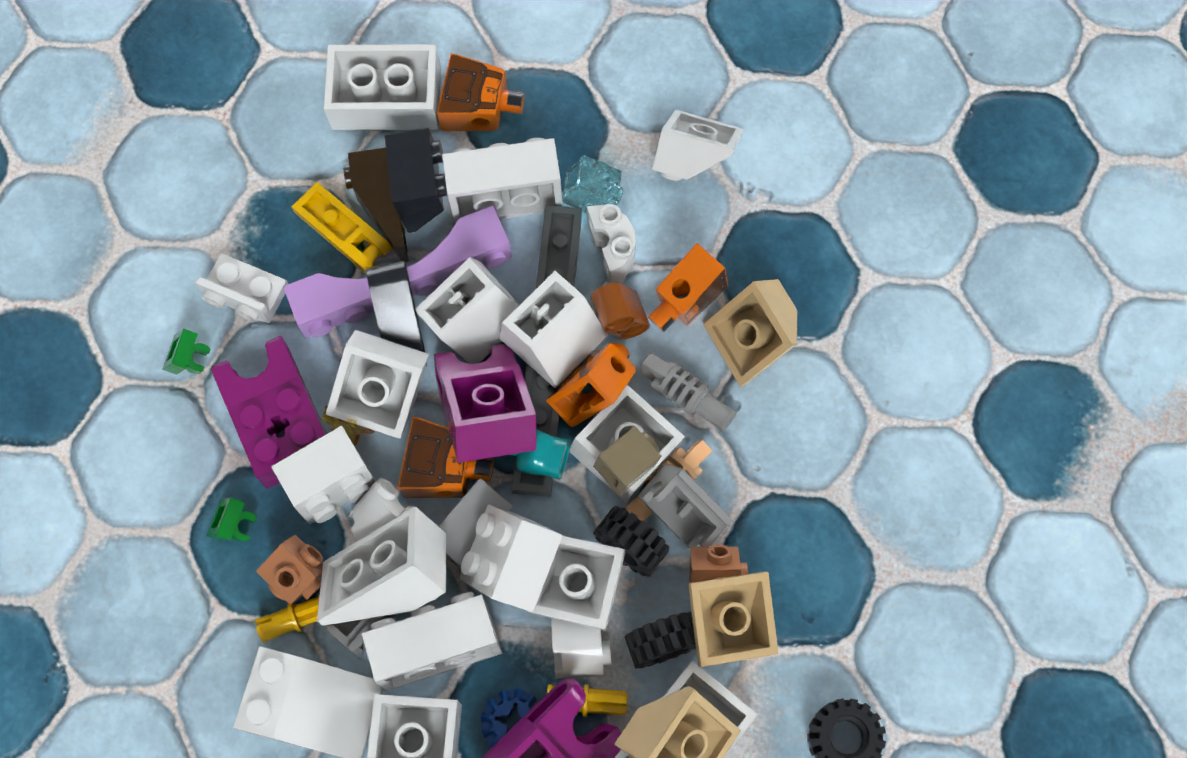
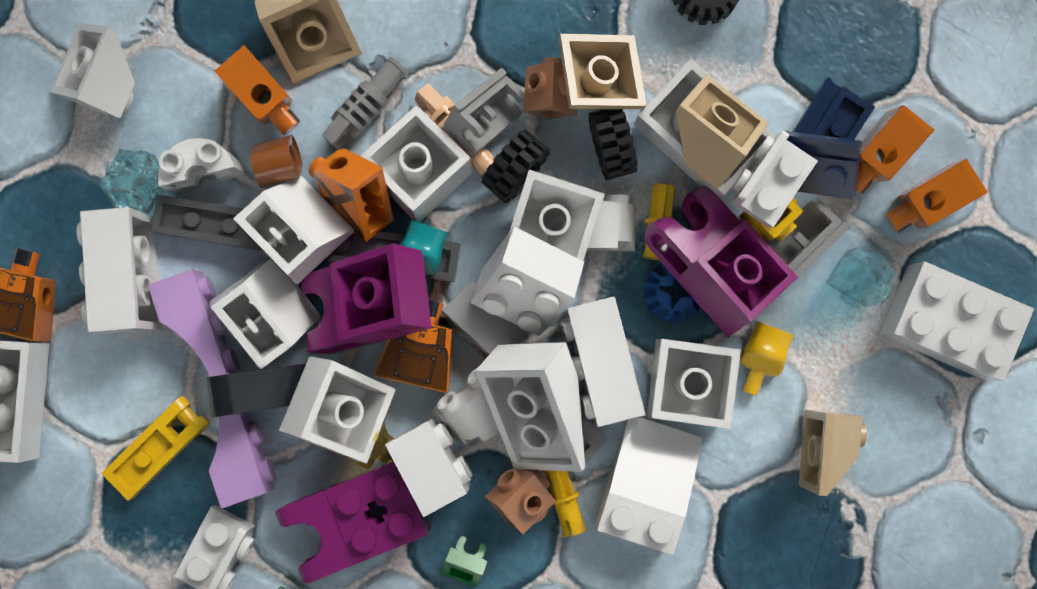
camera: 85 degrees left, 15 degrees up
dark brown slope [343,147,409,261] -> none
black slope [384,128,448,233] -> none
dark tan brick [593,426,661,496] -> none

